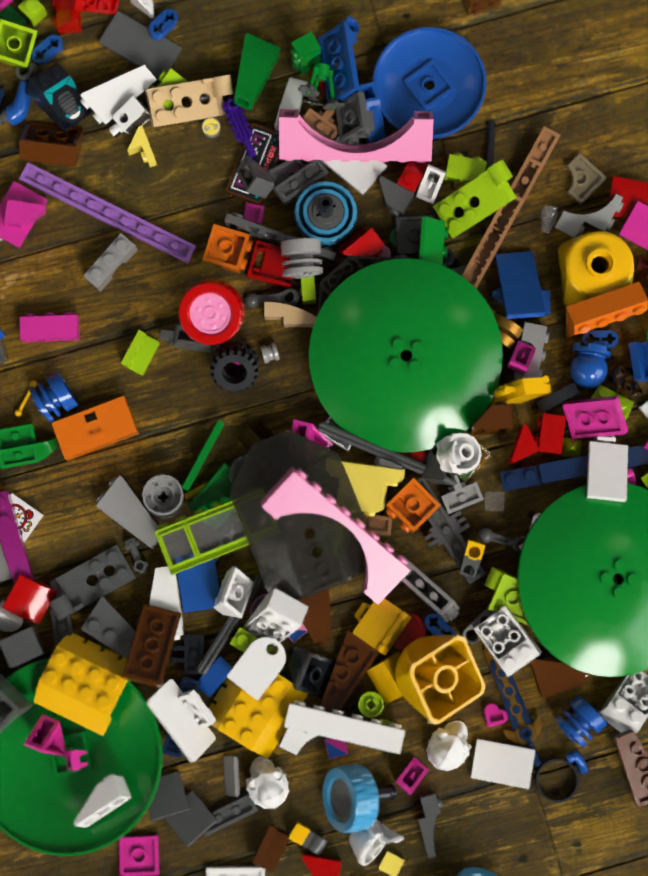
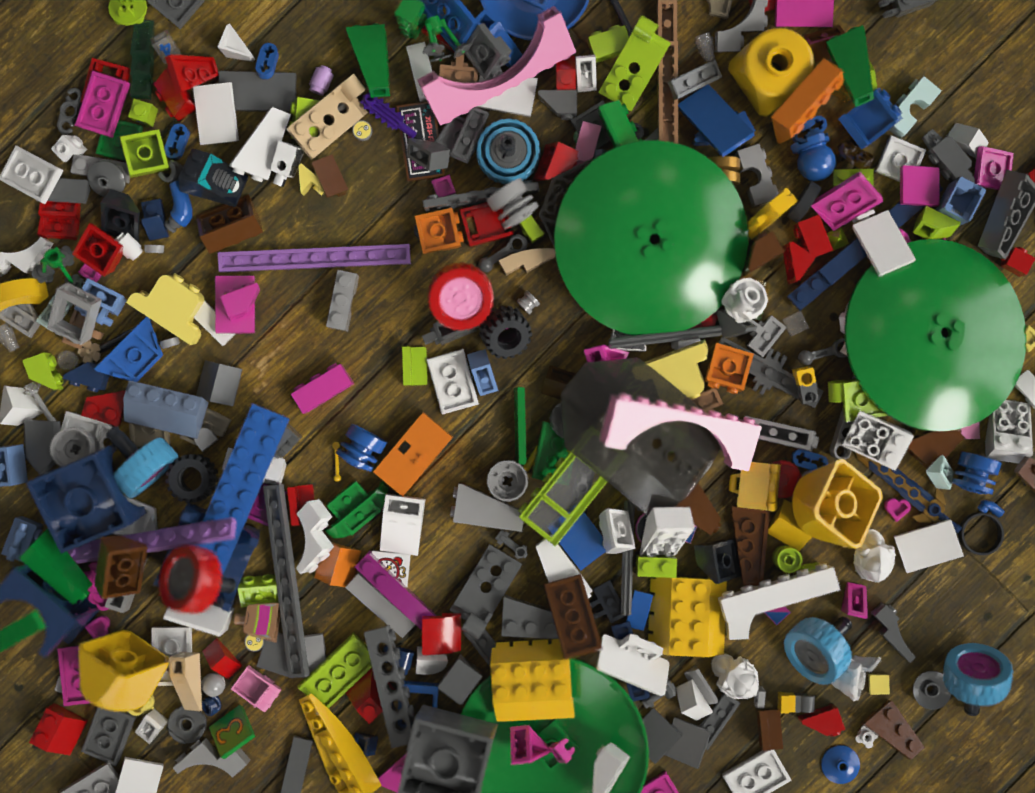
camera: 30 degrees left, 5 degrees up
white tile [227,637,286,701] -> none
dark pink slope [506,340,536,375] -> none
none -> white tile [193,82,239,145]
none -> lavender brick [309,65,334,96]
none -> reddish brown panel [311,155,348,198]
none -> white slope [380,494,426,556]
none -> white tile [427,349,479,414]
none -> medium blue slope [467,349,498,396]
none -> bright pink tile [576,121,602,164]
none -> dark grey bar [641,679,677,709]
none -> dark grey tile [667,59,722,100]
none -> white slope [676,679,713,721]
none -> light grey tile [754,686,766,708]
none -> light aqua slope [926,455,954,490]
none -> bright pink tile [961,422,980,439]

